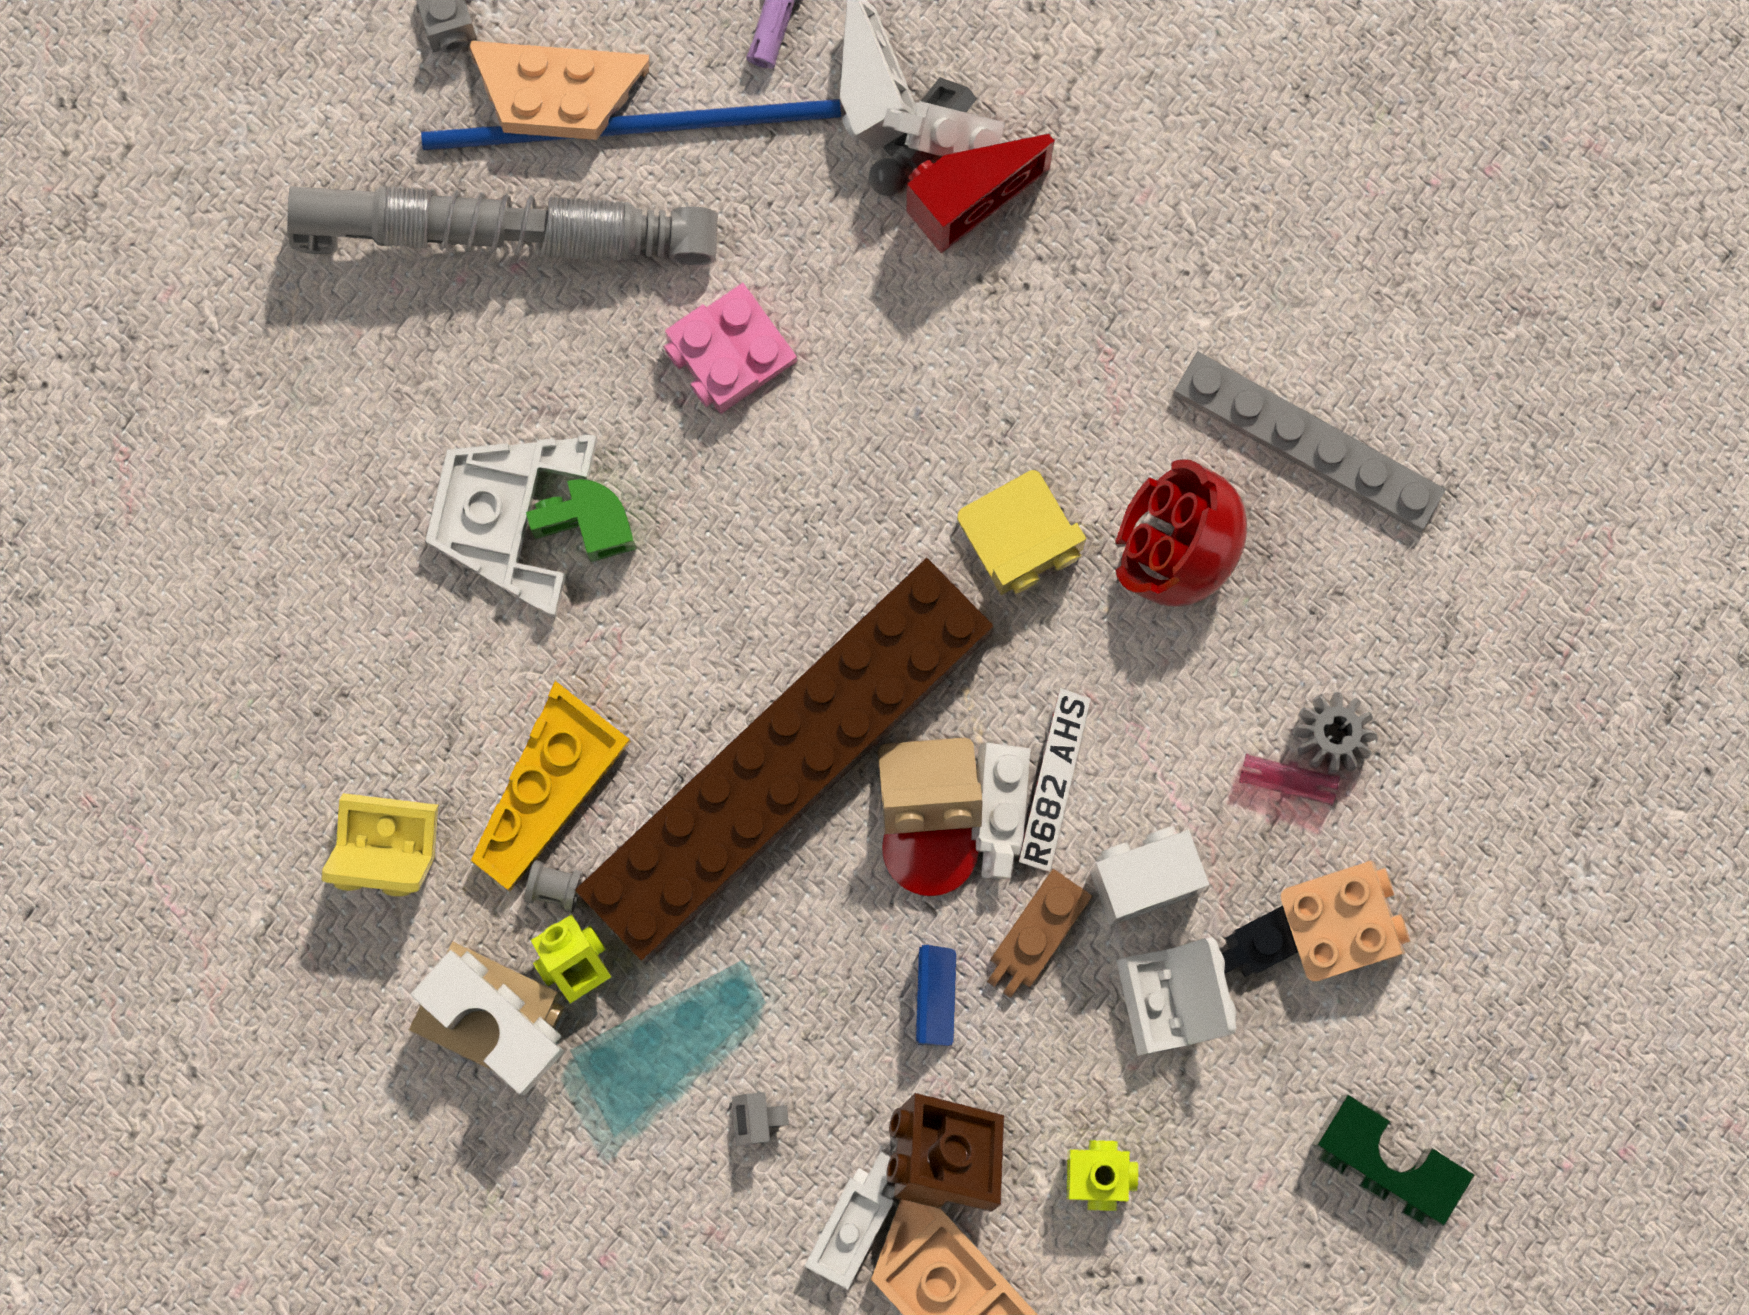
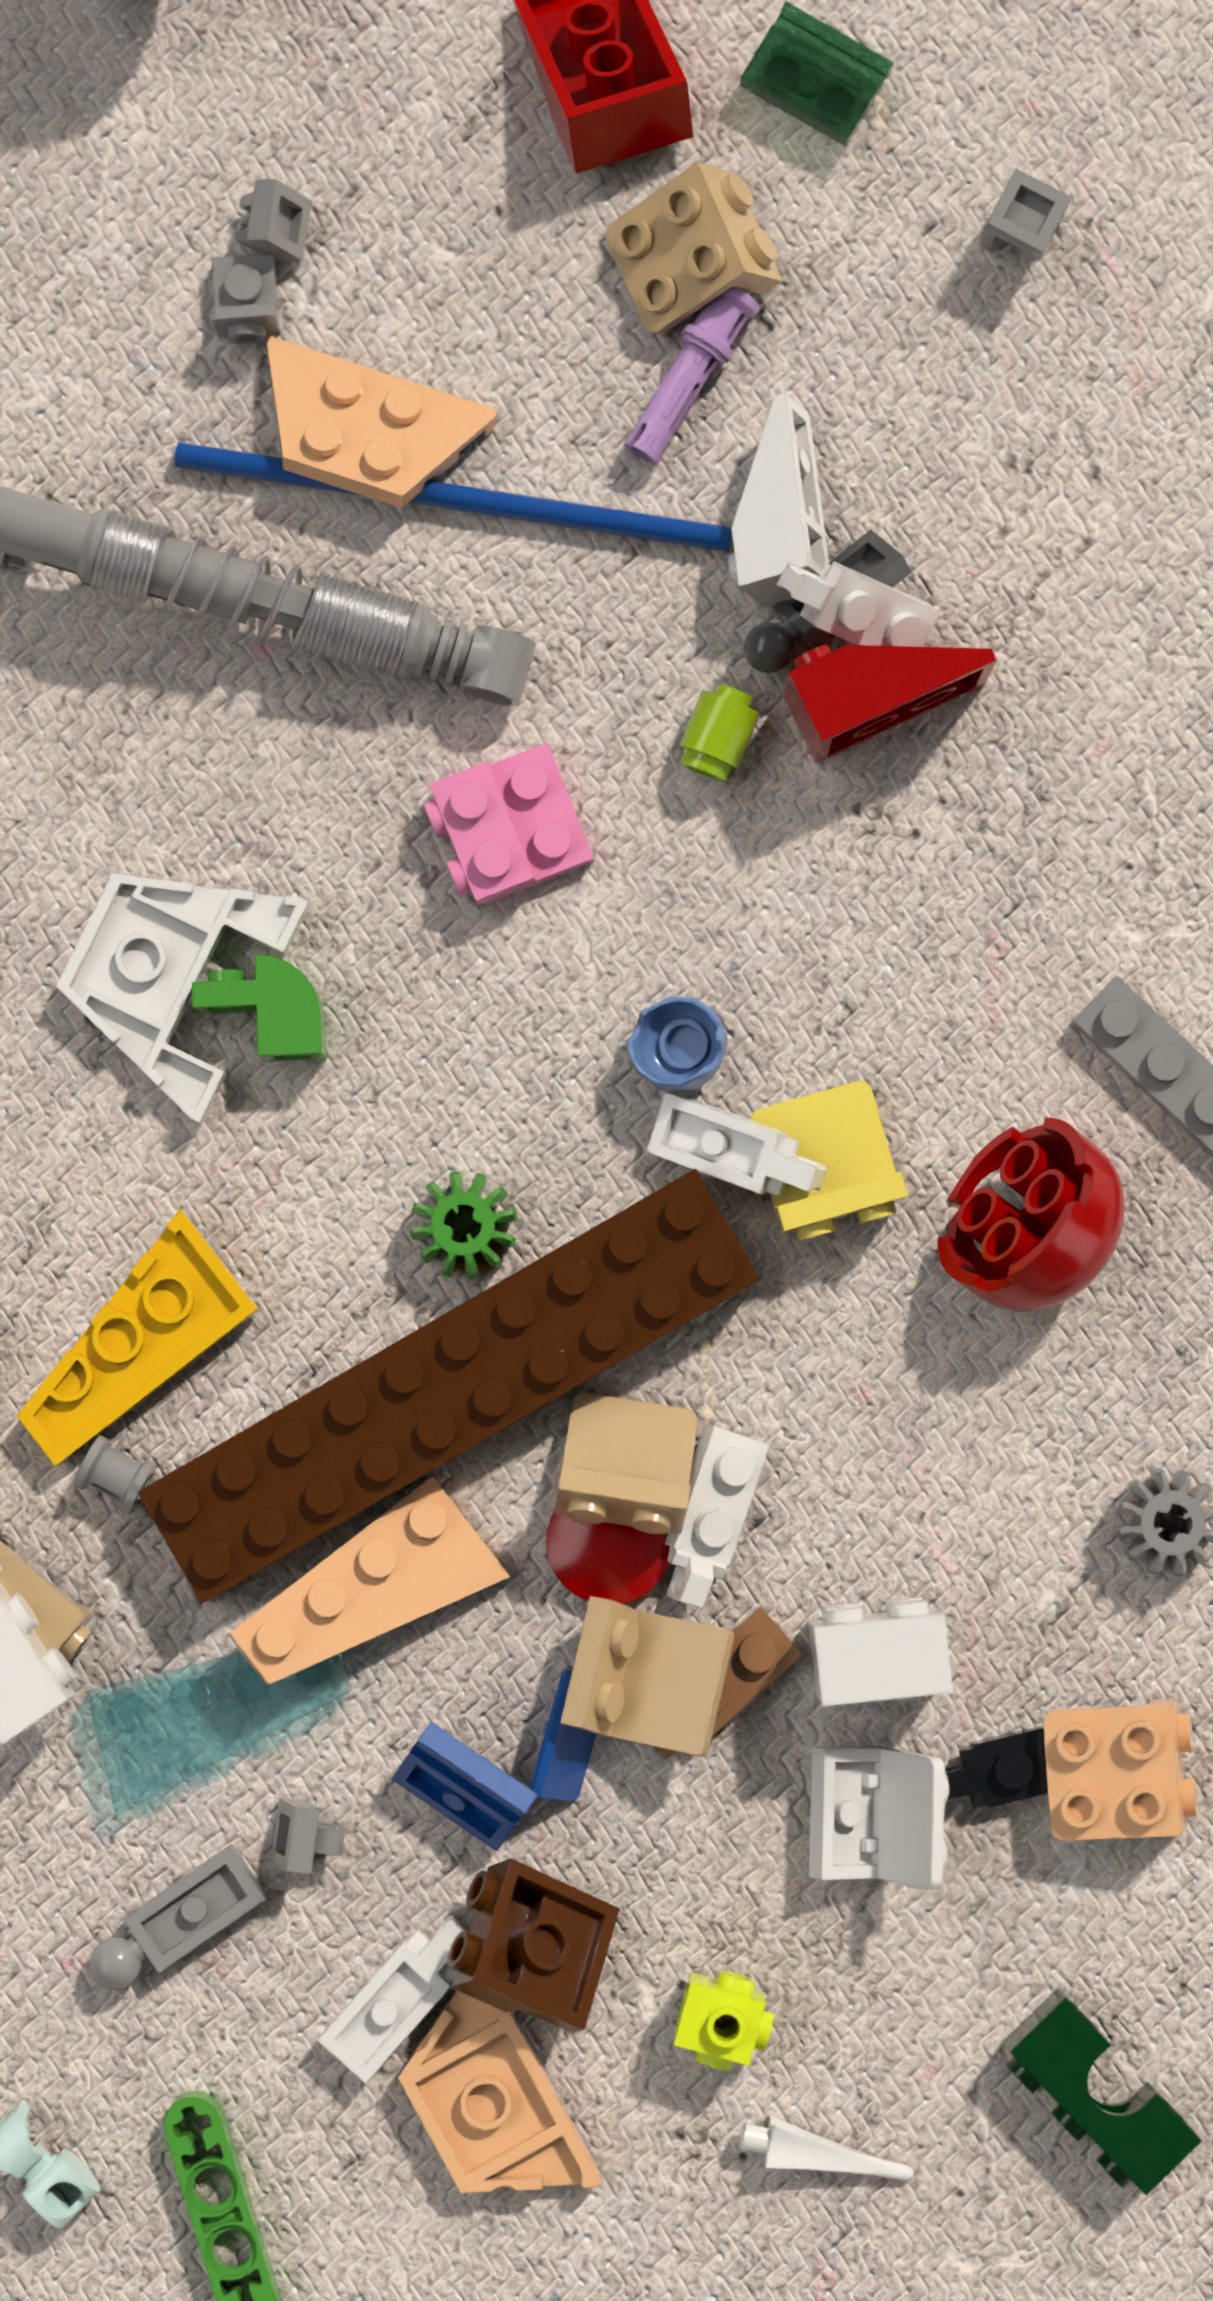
camera: 20 degrees right, 5 degrees up
neon yellow brick [530,914,611,1004] -> none
white sticker [1019,688,1091,872] -> none
clear pink pin [1239,753,1340,807] -> none
none -> light grey plate [90,1843,268,1990]
none -> light nougat wing [228,1476,510,1686]
none -> blue plate [392,1721,538,1852]
none -> bright green gear [410,1171,518,1279]
none -> tan bracket [560,1596,734,1757]
none -> medium blue hair [626,996,727,1093]
none -> white hinge [646,1092,828,1196]
none -> lime brick [679,684,760,782]
none -> white piece [739,2115,914,2181]

